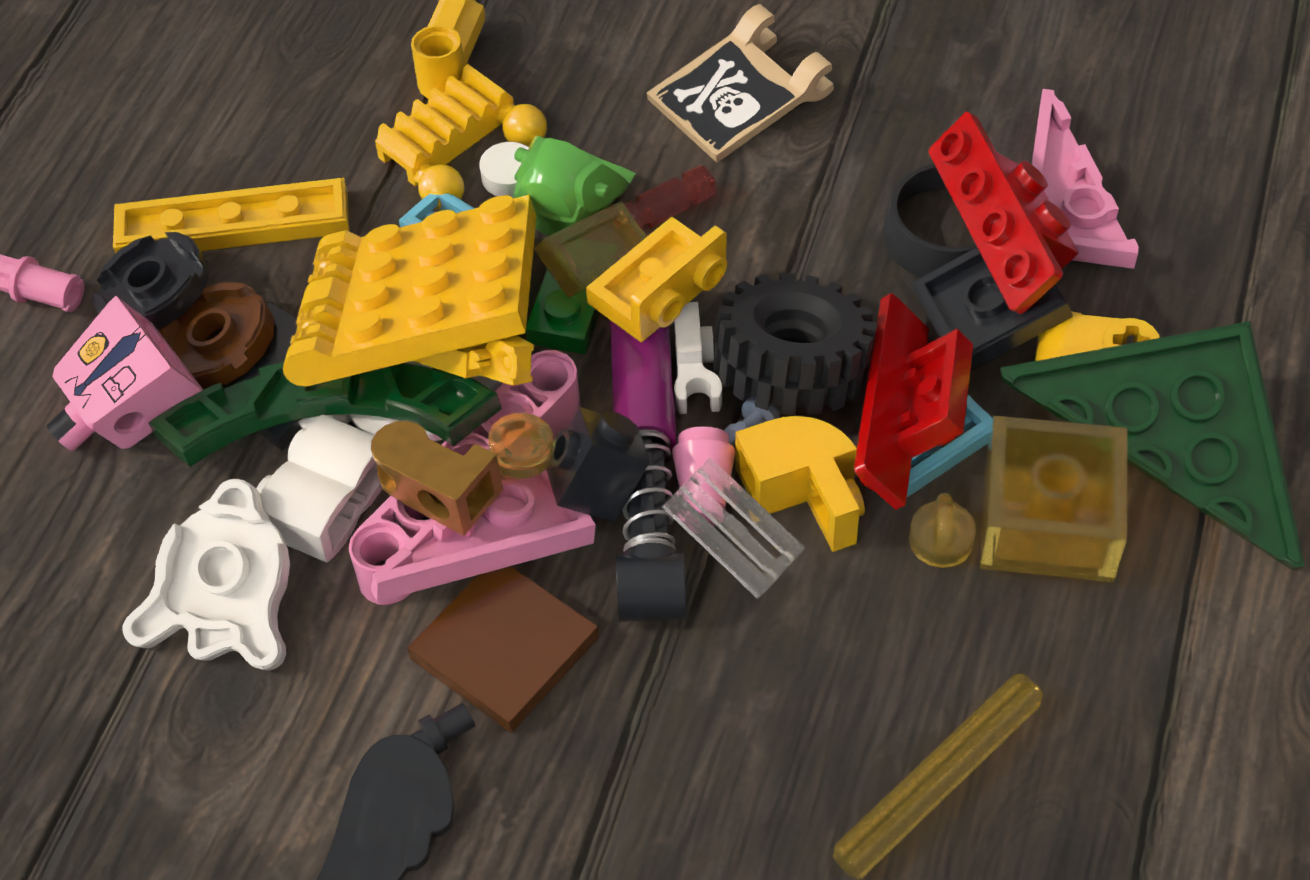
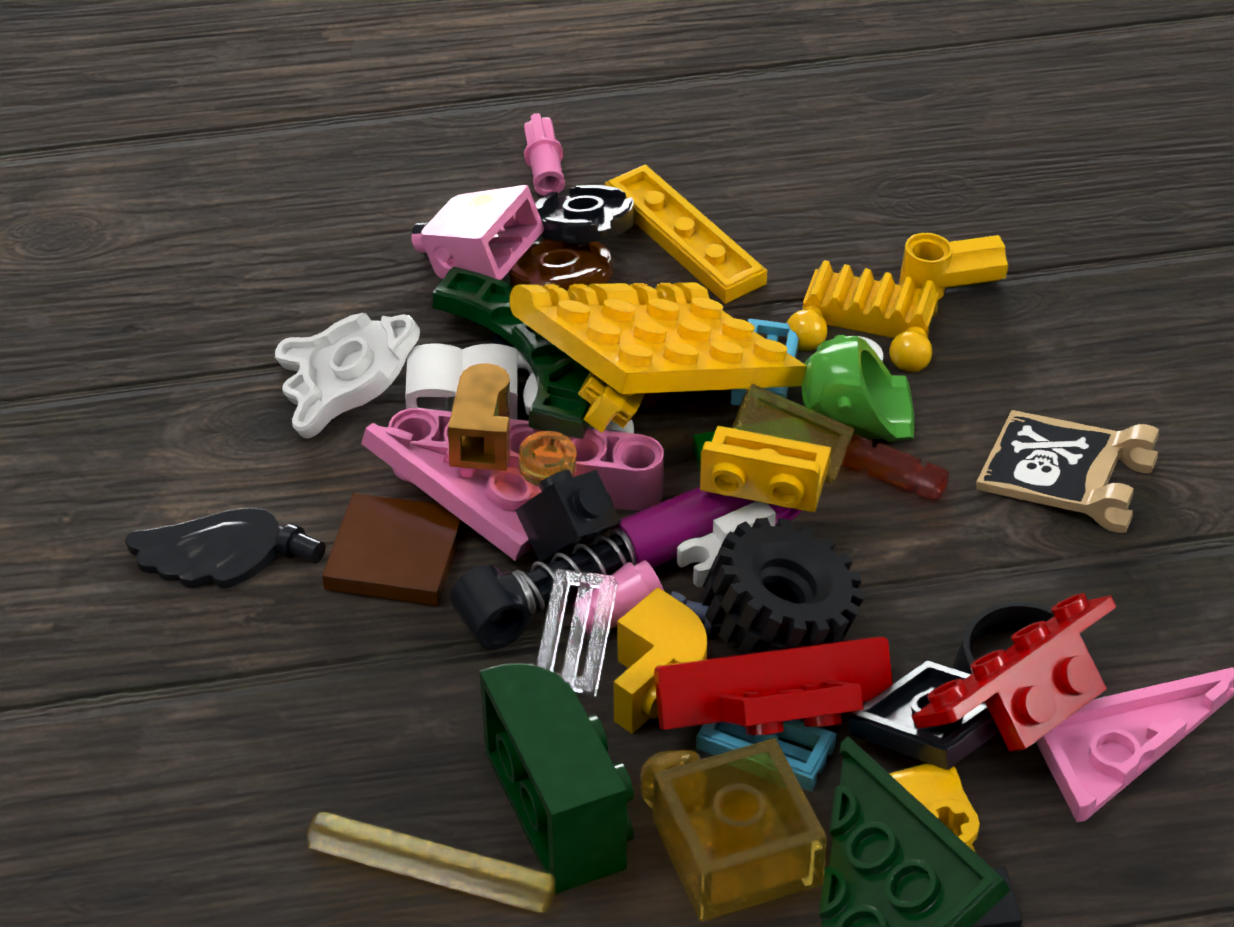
camera: 60 degrees right, 10 degrees down
none -> dark green brick [480,663,634,894]

